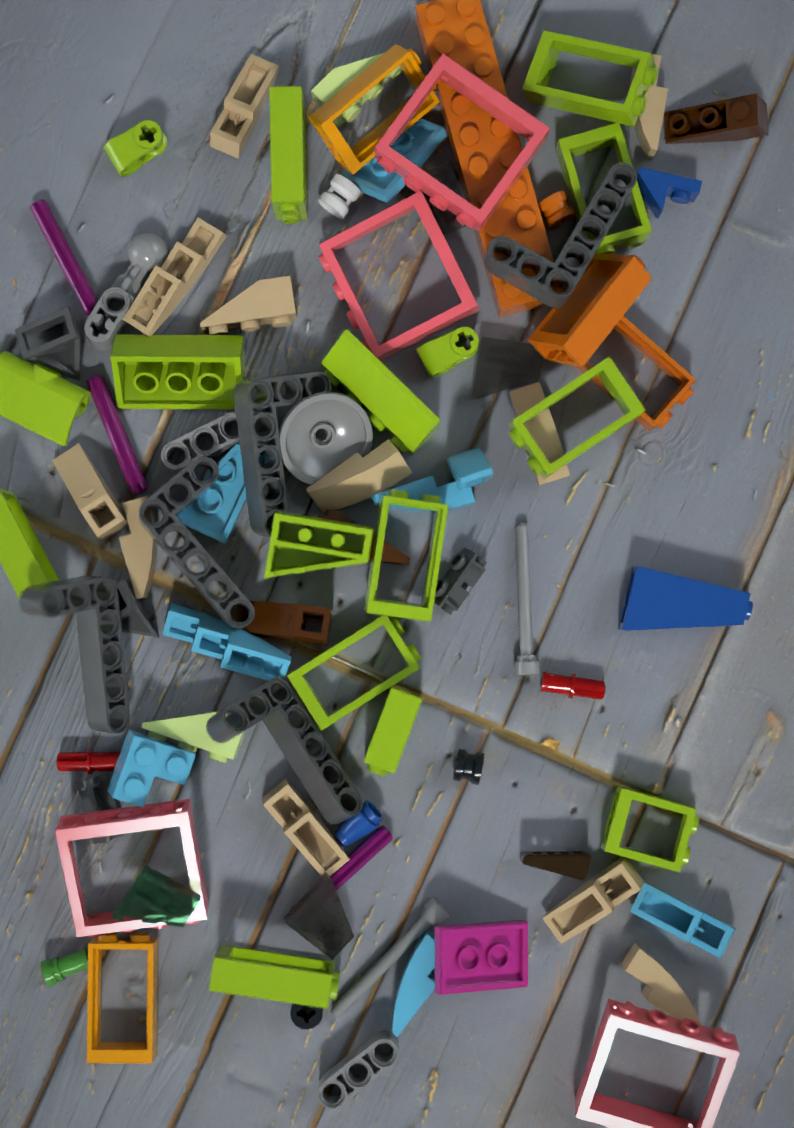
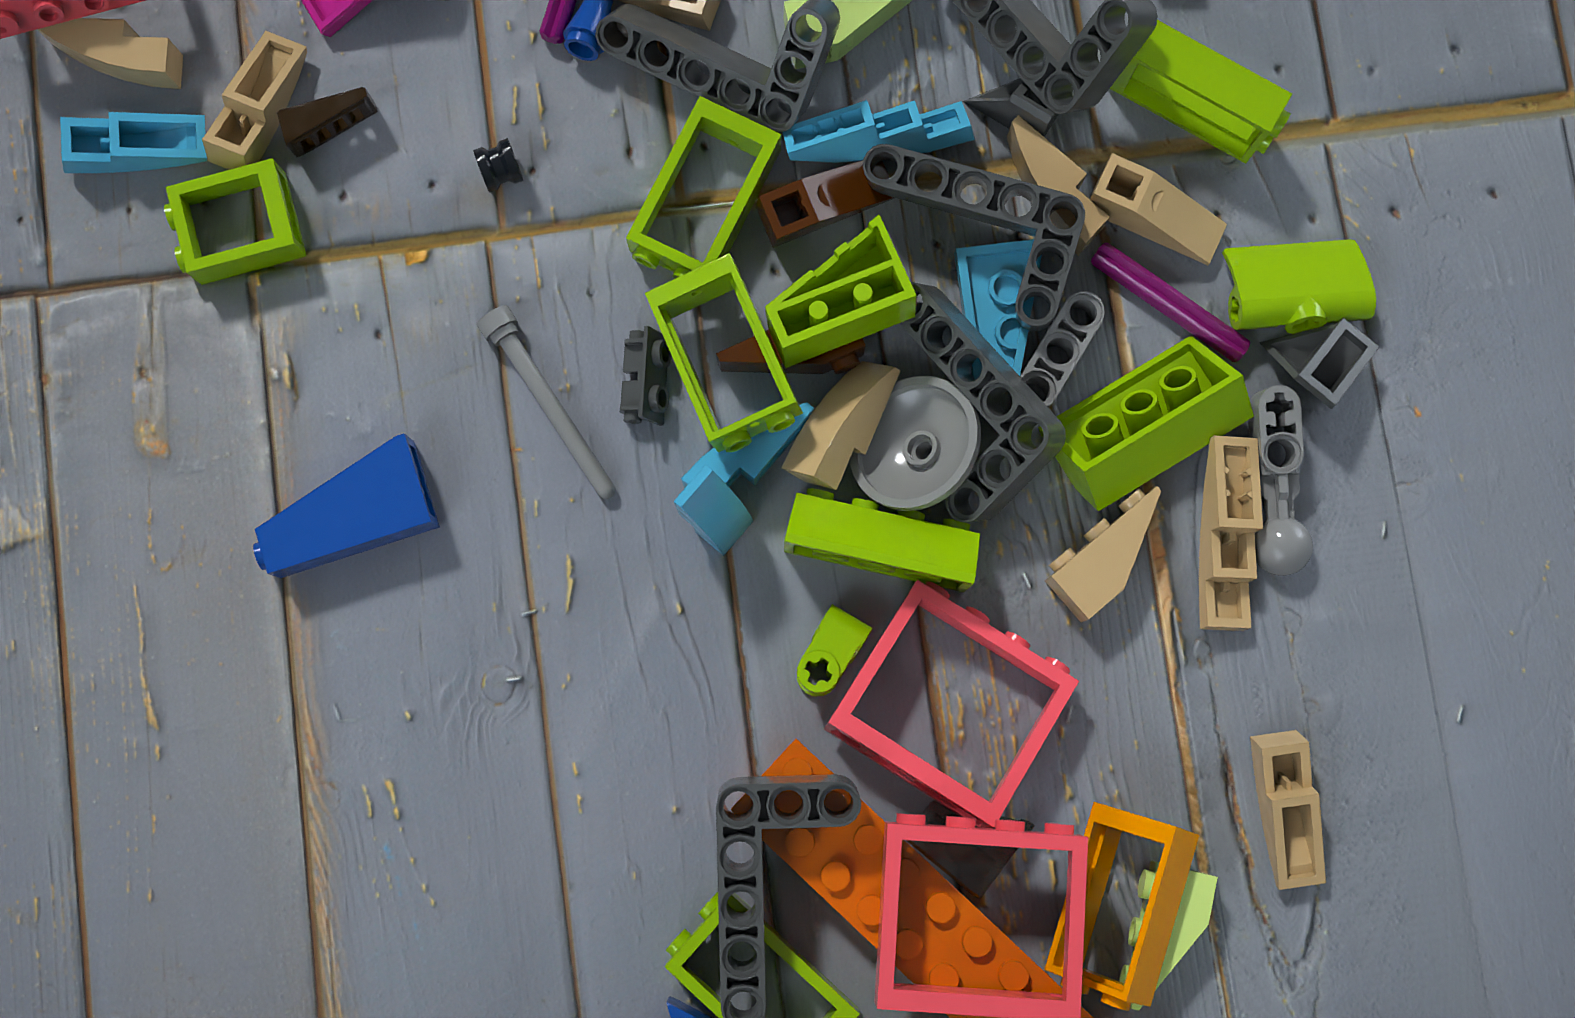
camera: 145 degrees right, 5 degrees down
magenta axle [30,199,98,315] -> none
lime piece [103,120,167,177] -> none
lime window [269,86,308,224] -> none
white wheel [318,174,361,219] -> none
medium azure wing [340,118,447,204] -> none
lime window [363,686,423,777] -> none
clear smoke wing [472,337,543,399] -> none
lime window [508,357,646,479] -> none
tan slope [508,382,570,485] -> none
orange window [528,253,652,368] -> none
orange wheel [538,191,576,229] -> none
red axle [540,671,606,700] -> none
orange window [575,316,696,432] -> none

